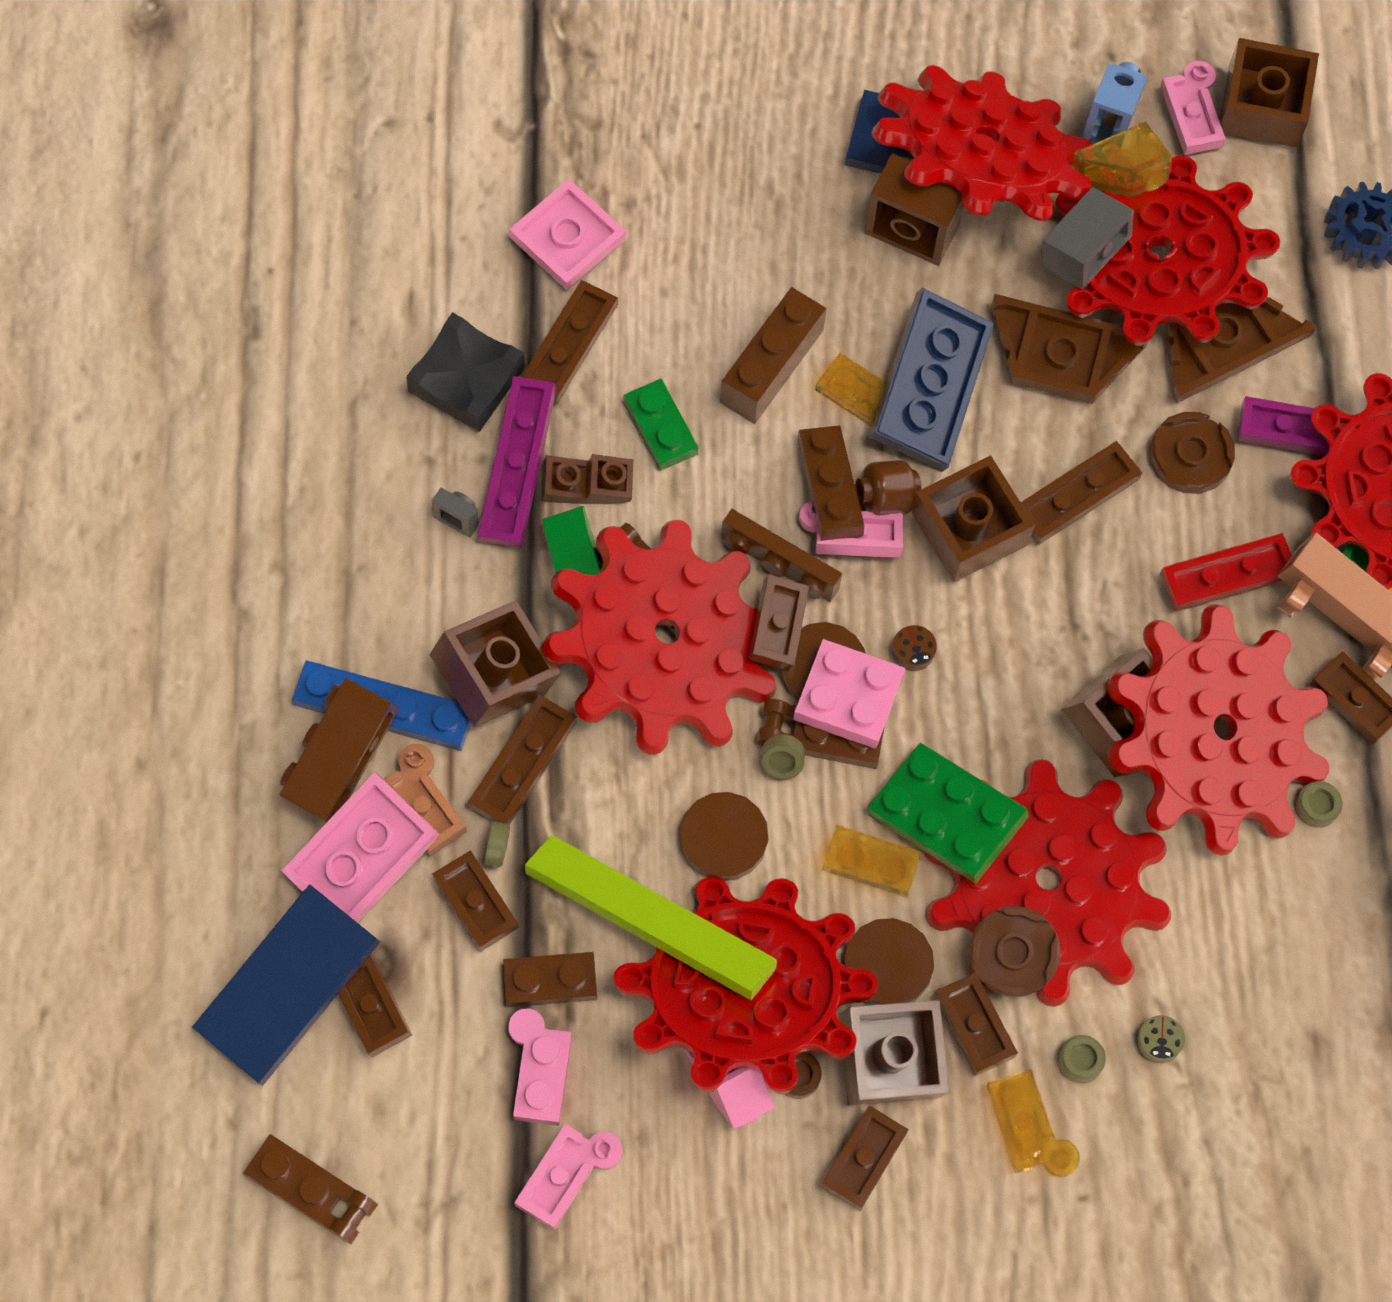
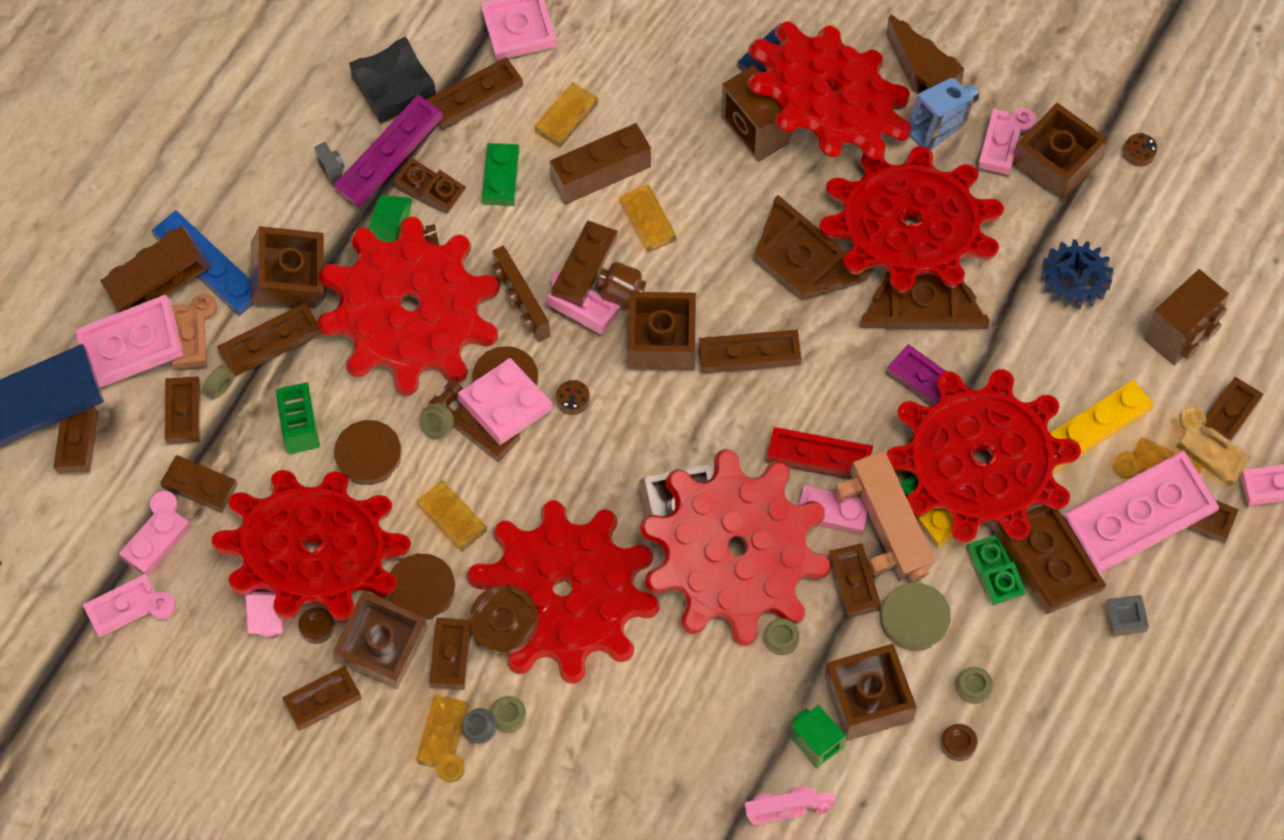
camera: 35 degrees right, 5 degrees down
lime tile [525,834,777,1000] -> none
reddish brown plate [748,574,809,671] -> none
green plate [867,742,1029,884] -> none
dark blue tile [869,288,994,472] -> none
dark grey panel [1042,187,1134,290] -> none
clear yellow slope [1073,121,1172,197] -> none
olive tile [1137,1015,1185,1064] -> none
reddish brown tile [1149,412,1235,494] -> none
none -> green slope [275,382,320,454]
none -> dark grey plate [462,708,497,744]
none -> clear yellow plate [534,82,598,148]
none -> bright pink hinge [793,485,868,536]
none -> reddish brown slope [886,14,964,94]
none -> reddish brown tile [1124,133,1157,166]

